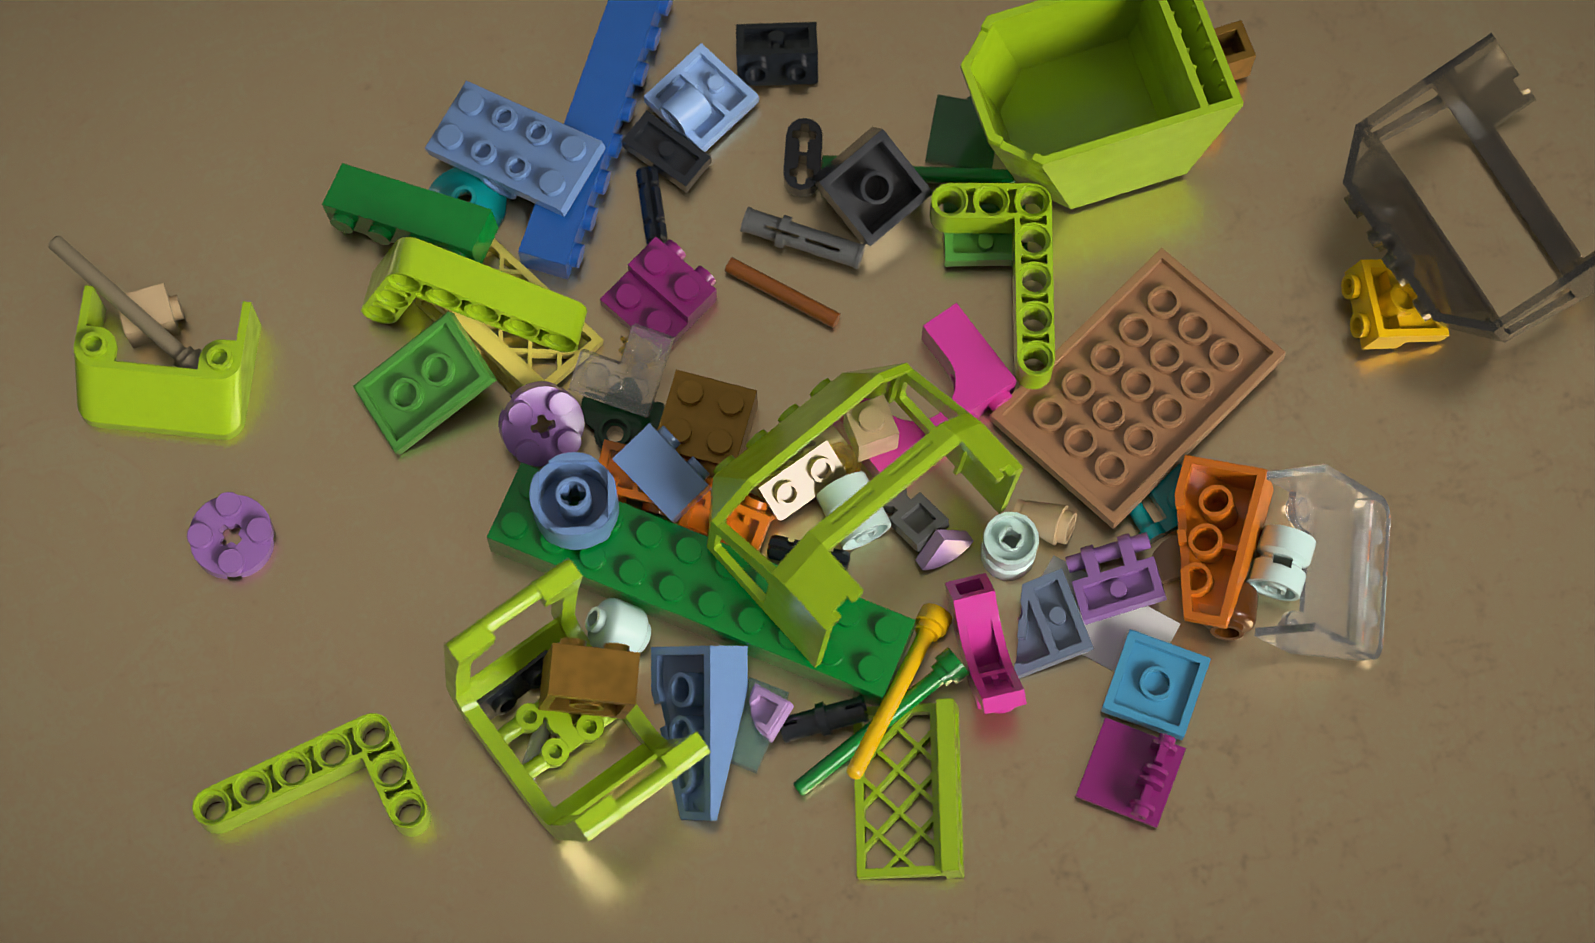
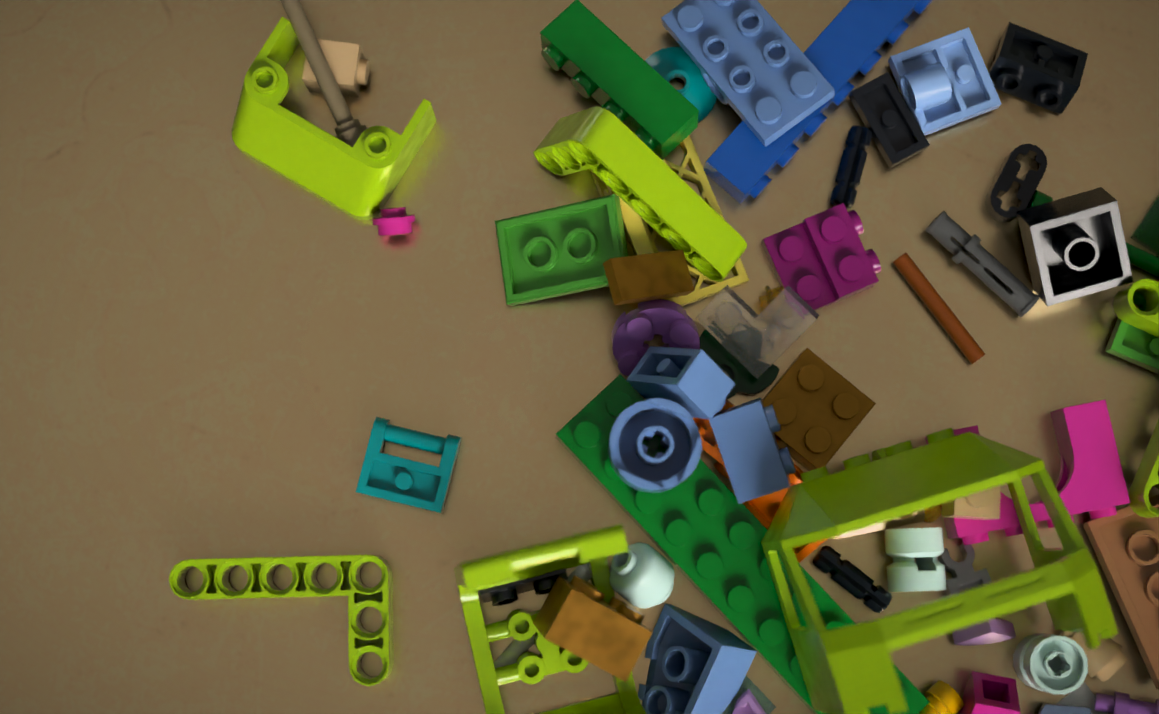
camera: 20 degrees right, 10 degrees up
medium lavender plate [187,492,274,579] -> none
none -> teal plate [356,417,461,513]
none -> dark pink plate [372,207,416,236]
none -> pearl gold tile [603,249,695,305]
none -> medium blue brick [626,346,735,420]

